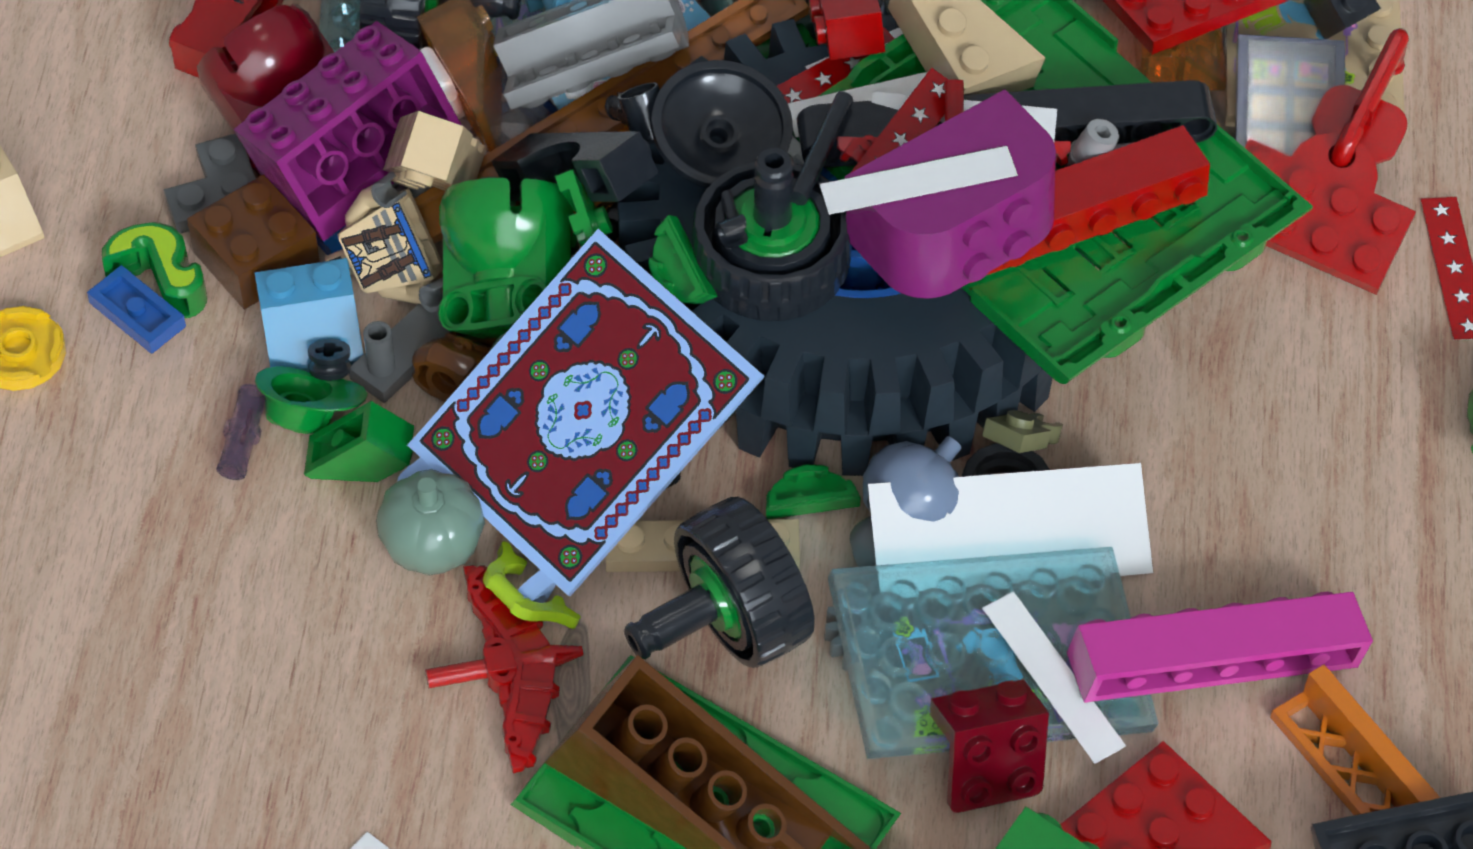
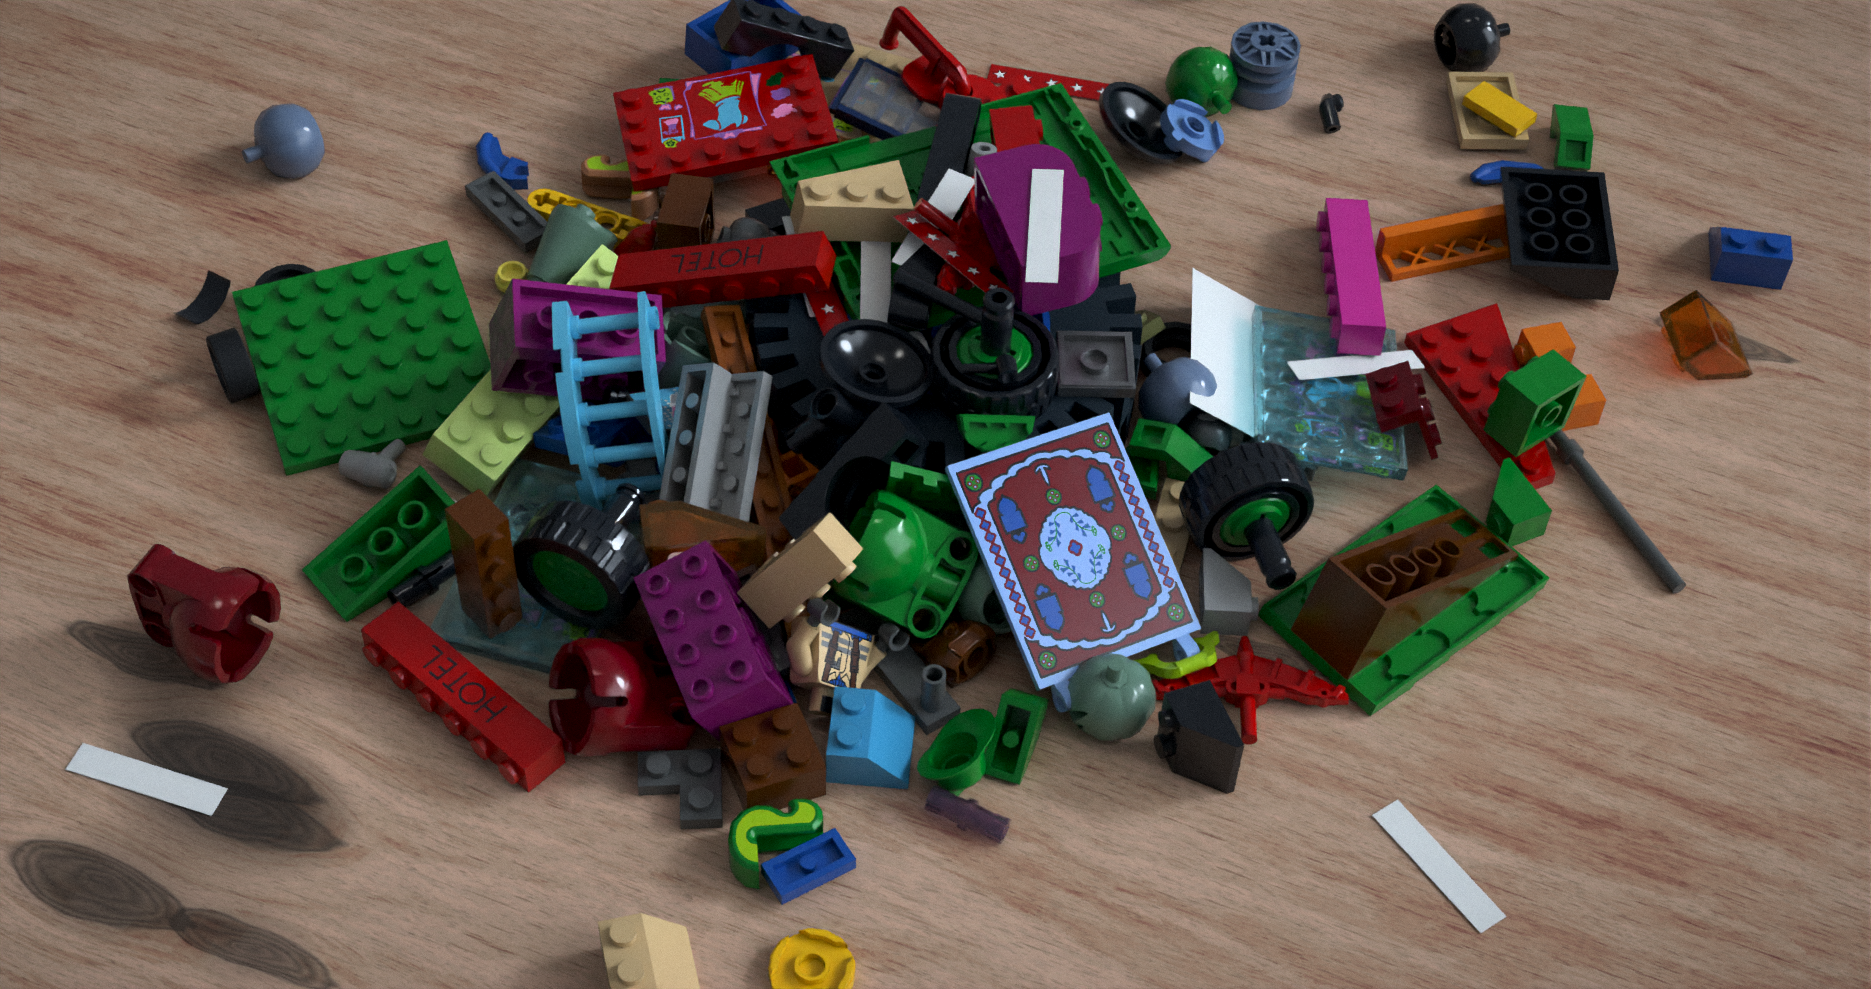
camera: 75 degrees left, 5 degrees down
black bush [308,339,351,381] -> none
none -> flat silver tile [1055,331,1136,398]
none -> black dish [1099,82,1184,164]
none -> green slope [1129,418,1213,482]
none -> black slope [1154,680,1244,794]
none -> medium blue plate [1160,99,1224,162]
none -> light grey slope [1199,548,1259,636]

